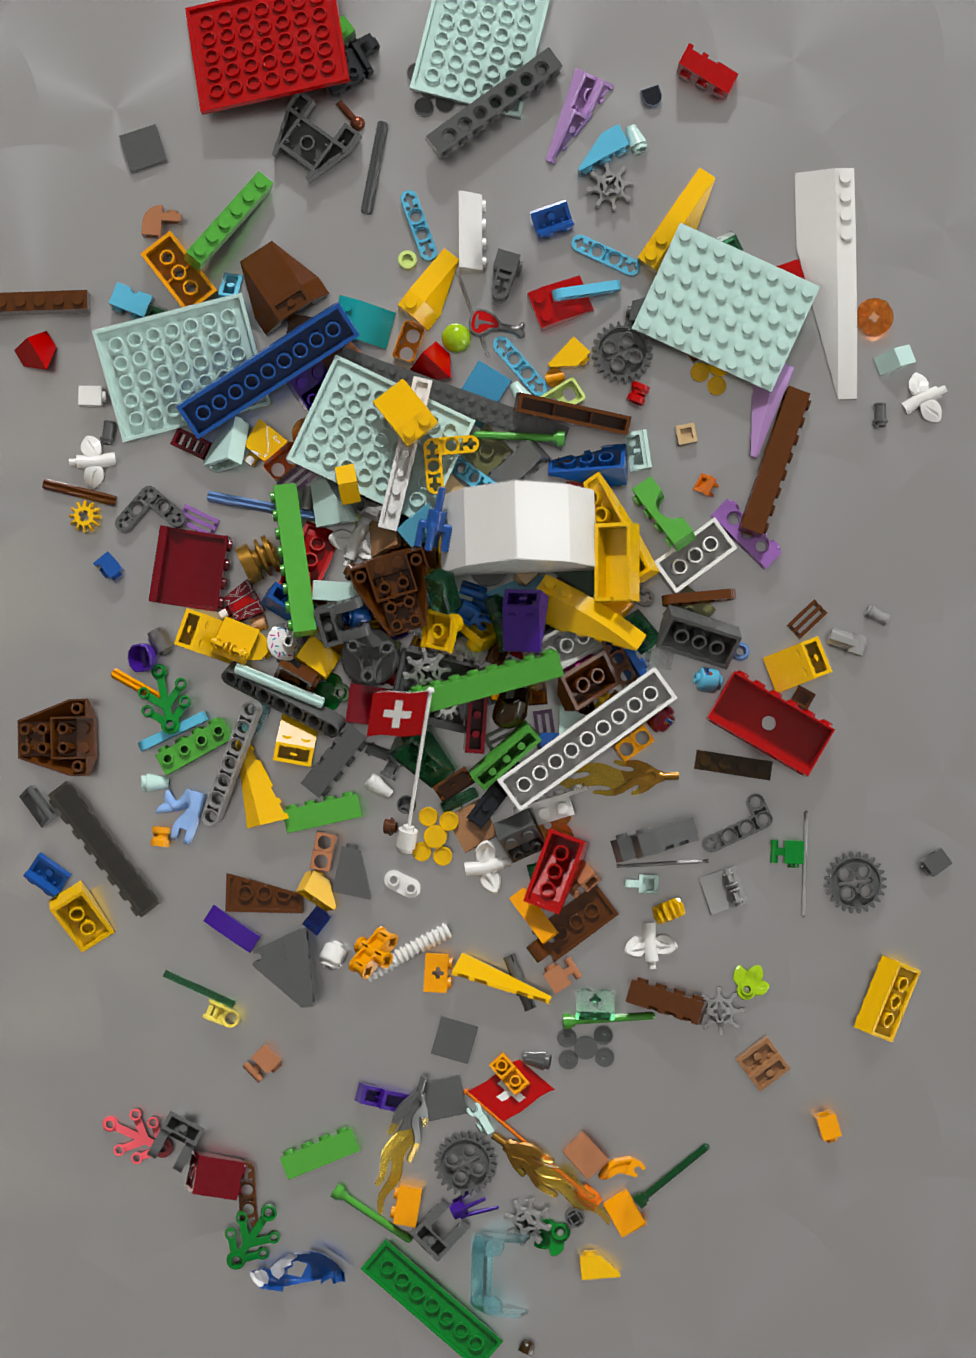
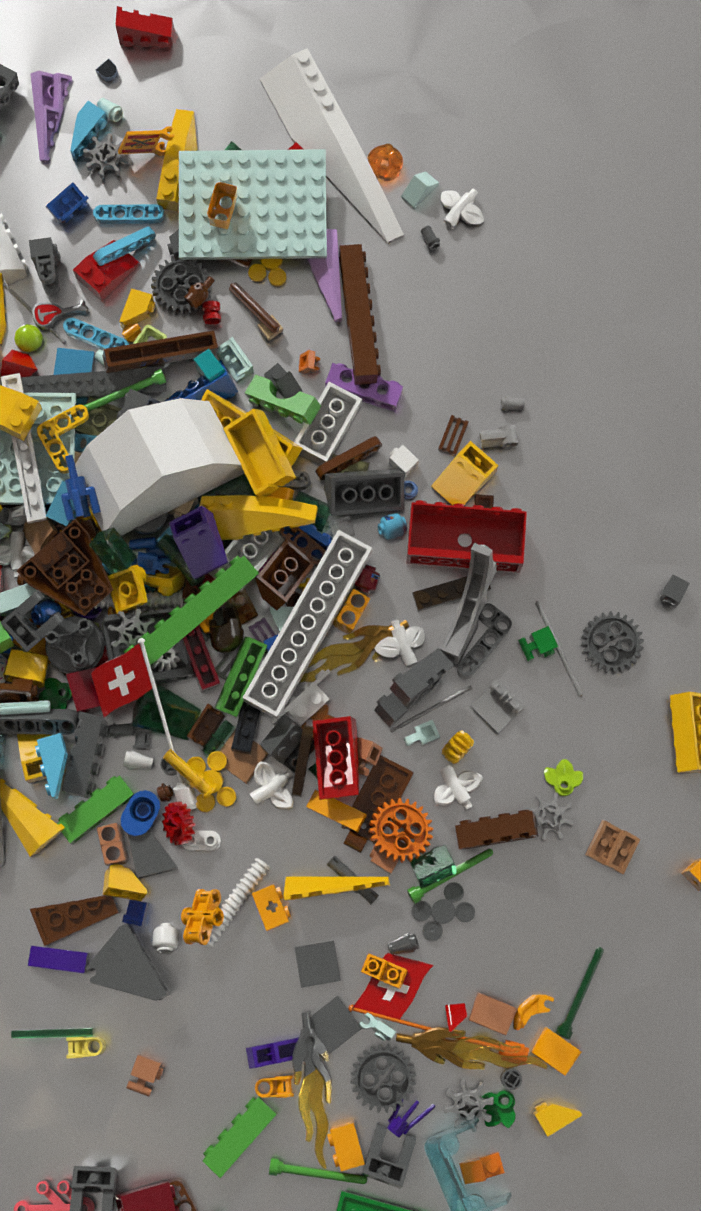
camera: 30 degrees left, 10 degrees down
none -> medium azure slope [35,733,68,799]
none -> light orange flag [118,126,174,156]
none -> blue piece [121,790,160,836]
none -> red gear [162,801,195,845]
none -> yellow pin [163,749,216,799]
none -> reddish brown piece [184,276,215,309]
none -> teal slope [194,349,226,382]
none -> light orange piece [207,182,237,229]
none -> reddish brown axle [229,282,280,333]
none -> light orange piece [255,1075,294,1098]
none -> dark grey slope [264,363,302,399]
none -> dark brown beam [292,725,314,797]
none -> orange gear [368,798,433,863]
none -> white plant [375,619,425,666]
none -> white brick [389,445,419,478]
none -> light grey arch [440,543,497,665]
none -> red sticker [445,1003,467,1032]
none -> orange slope [459,1152,505,1184]

